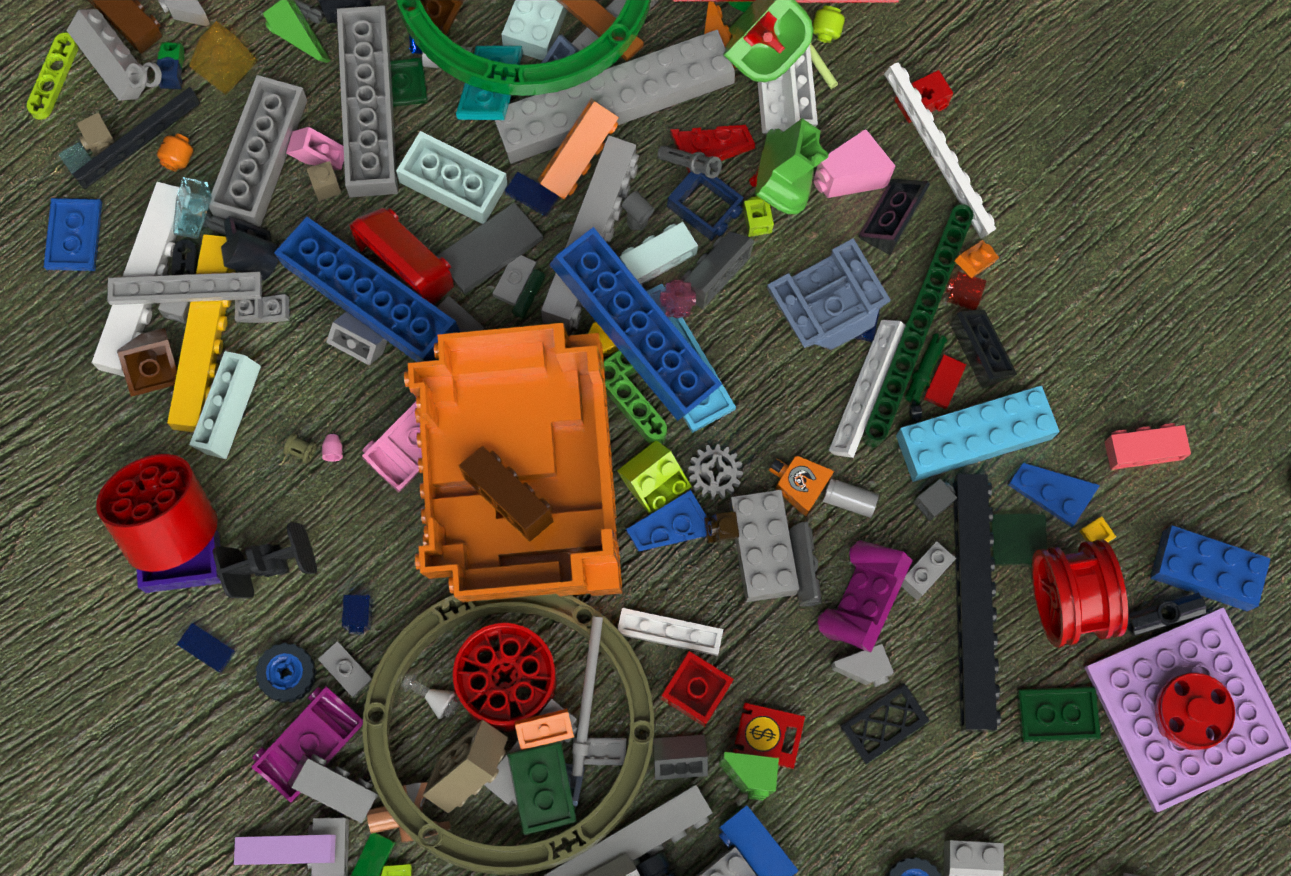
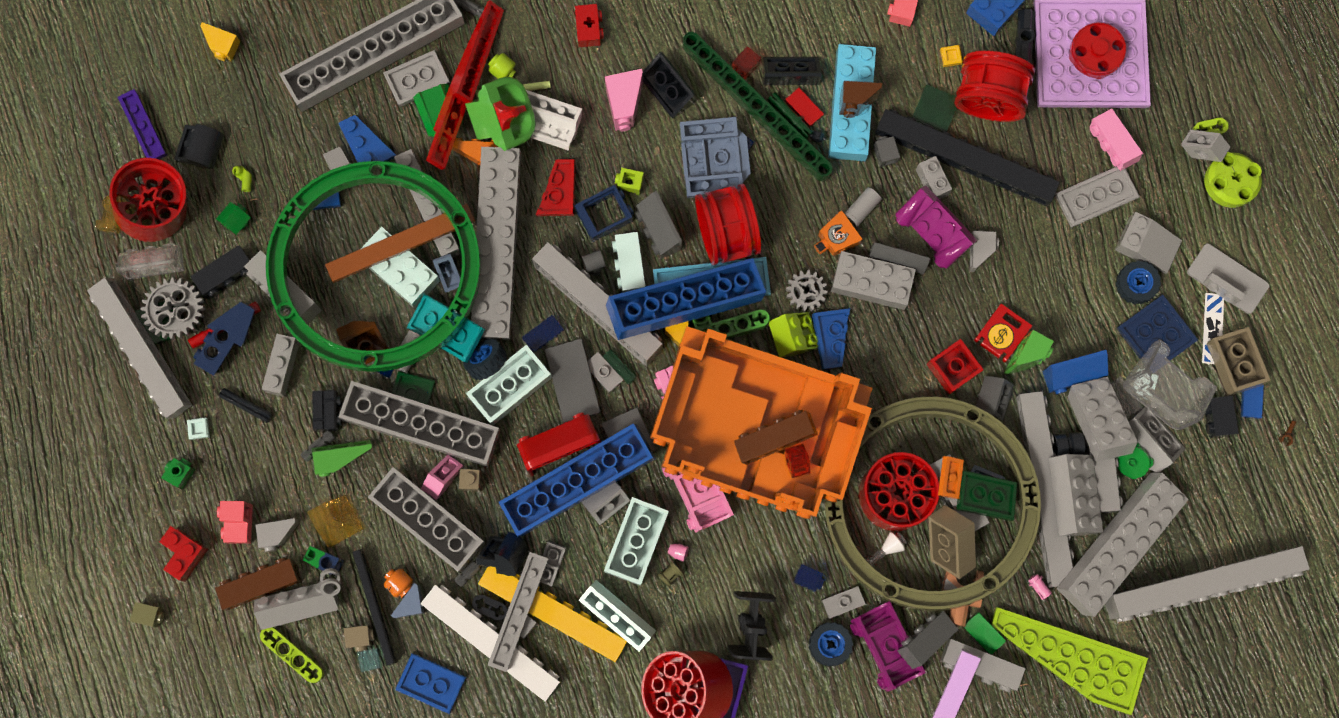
camera: 65 degrees left, 5 degrees up
reddish brown slope [117,328,177,397] -> none
clear light blue slope [173,177,212,239] -> none
clear blue tile [176,623,236,673] -> none
orange brick [538,98,619,200] -> none
light grey bar [572,616,603,777] -> none
light grey plate [573,737,627,766] -> none
white plate [618,608,723,656] -> none
dark grey pin [658,145,722,178] -> none
clear pink brick [660,280,696,318] -> none
dark brown brick [704,512,740,544] -> none
bright green piece [749,118,829,214] -> none
white plate [829,320,906,458] -> none
black window [840,683,930,765] -> none
white plate [884,62,996,239] -> none
orange plate [955,240,999,278] -> none
blue wing [1008,463,1100,527] -> none
dark green tile [1017,687,1101,743] -> none
none -> sand blue slope [391,583,424,619]
none -> black wheel [463,339,507,380]
none -> light aqua brick [604,497,669,586]
none -> red wheel [695,183,761,266]
none -> clear red brick [784,444,811,478]
none -> reddish brown slope [839,81,882,118]
none -> light grey tile [1055,167,1140,228]
none -> bright pink brick [1090,109,1143,171]

